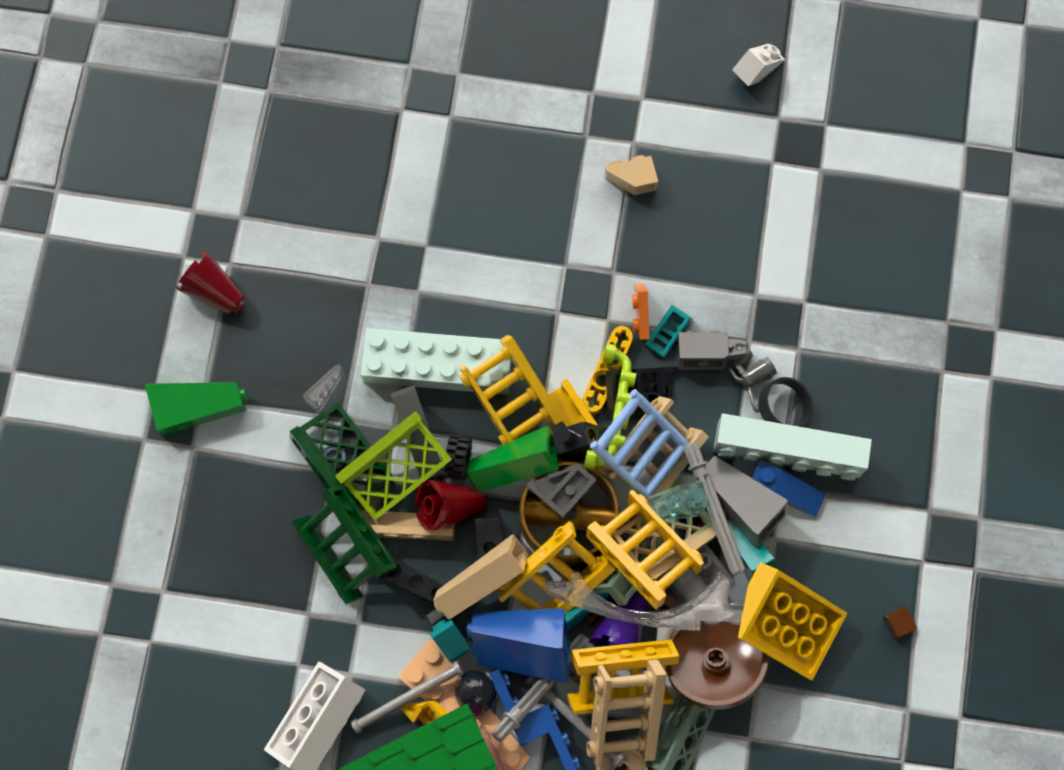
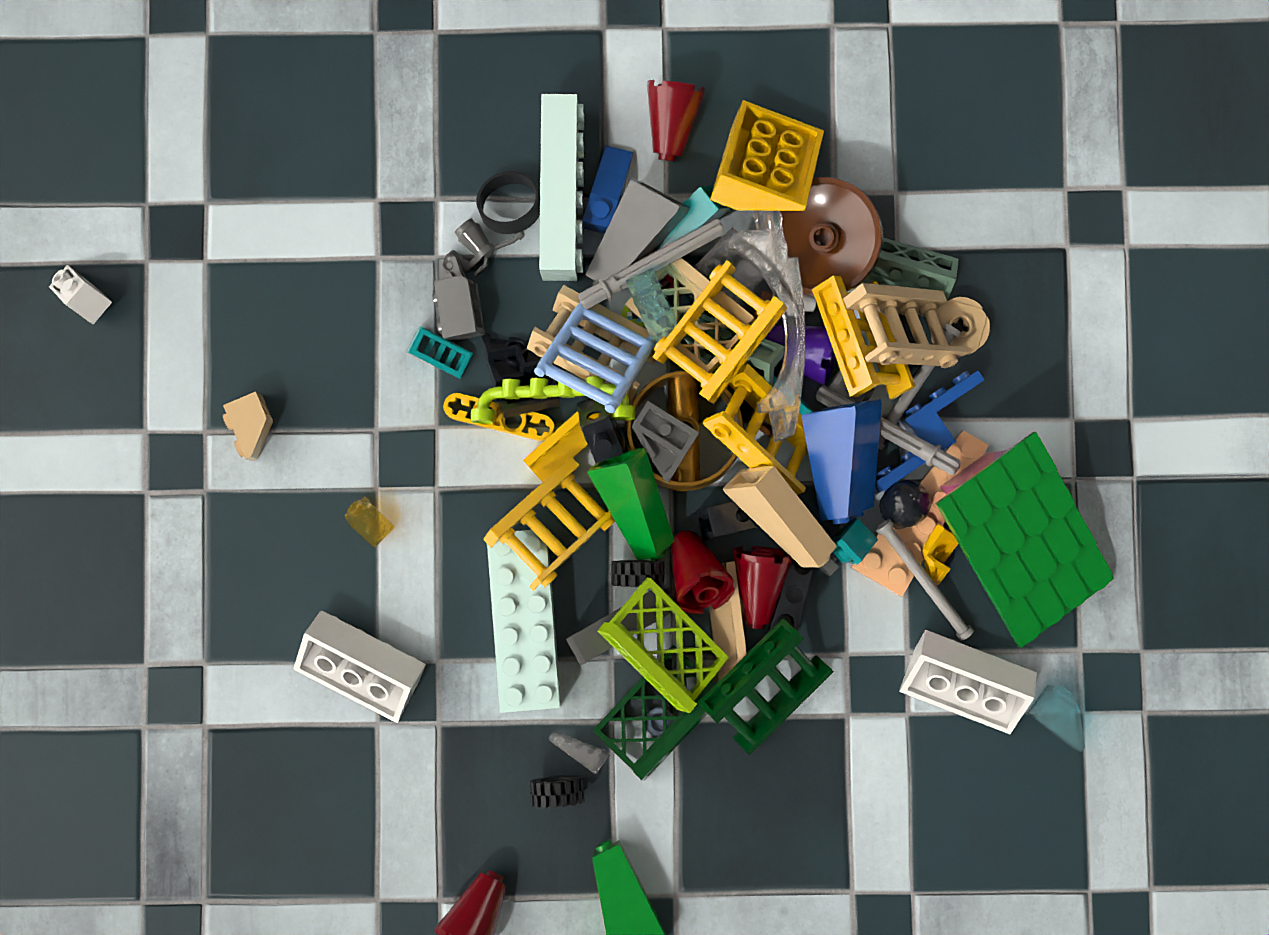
camera: 100 degrees left, 10 degrees up
orange wing [632,284,649,340] -> none
reddish brown slope [883,606,917,639] -> none
none -> white slope [293,610,426,723]
none -> clear yellow bracket [345,496,395,548]
none -> black tyre [529,775,585,808]
none -> dark red cone [647,80,705,162]
none -> dark red cone [733,546,792,629]

